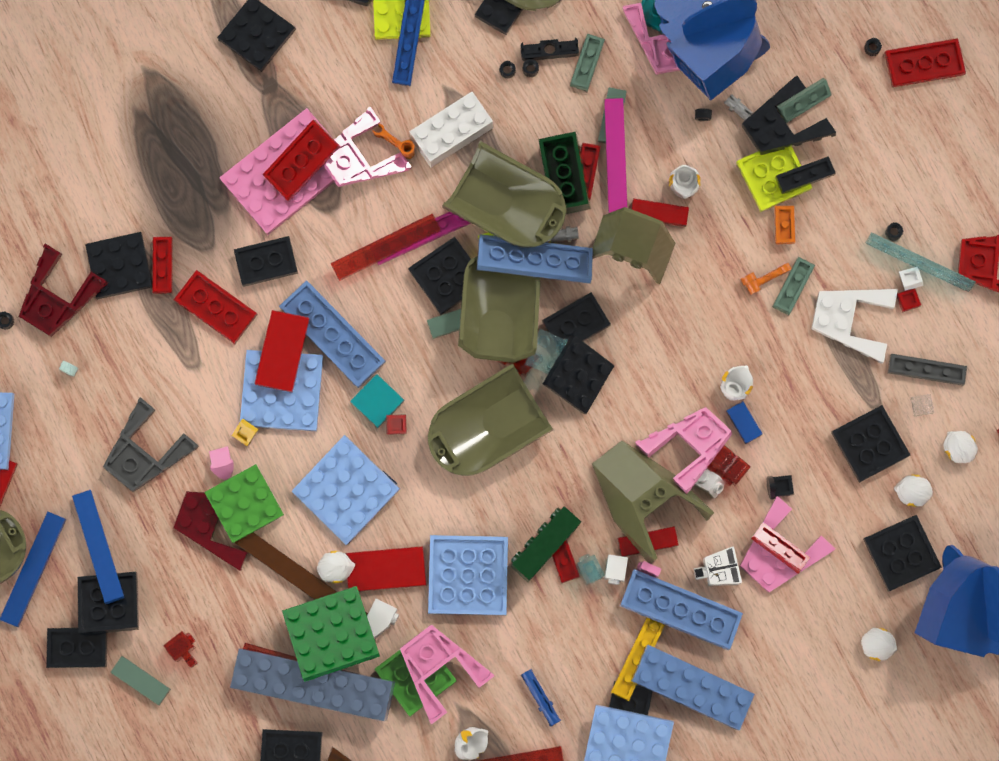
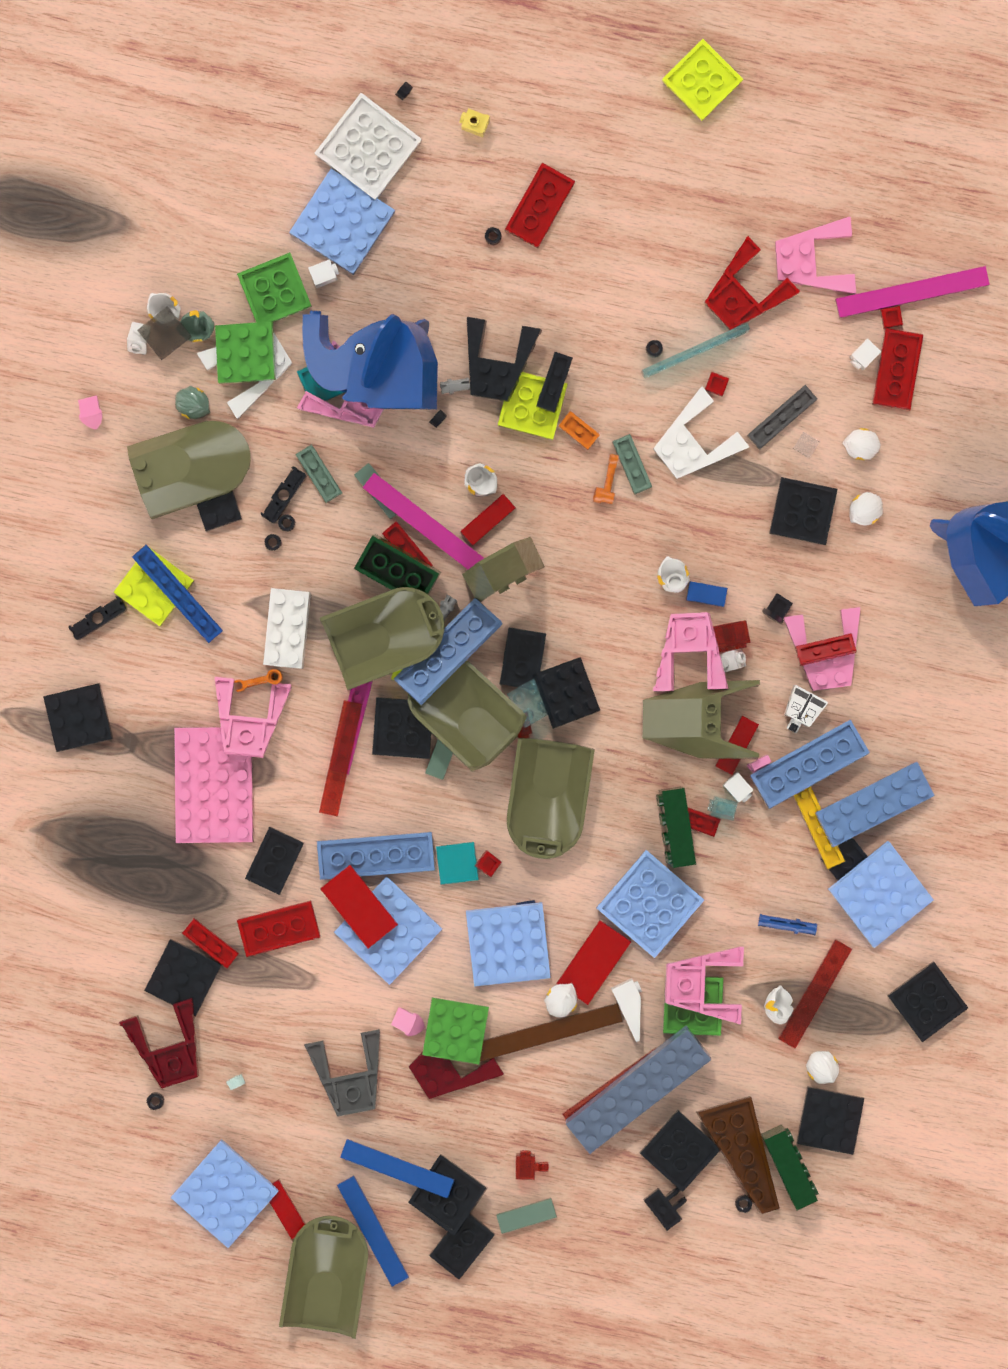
camera: 55 degrees left, 10 degrees up
yellow plate [231,419,259,446] -> none
red tile [262,120,341,201] -> none
green plate [282,586,380,682] -> none
sand green tile [776,78,832,123] -> none
white hair [861,628,897,661] -> none
black plate [863,515,942,592] -> none
white plate [899,266,923,291] -> none

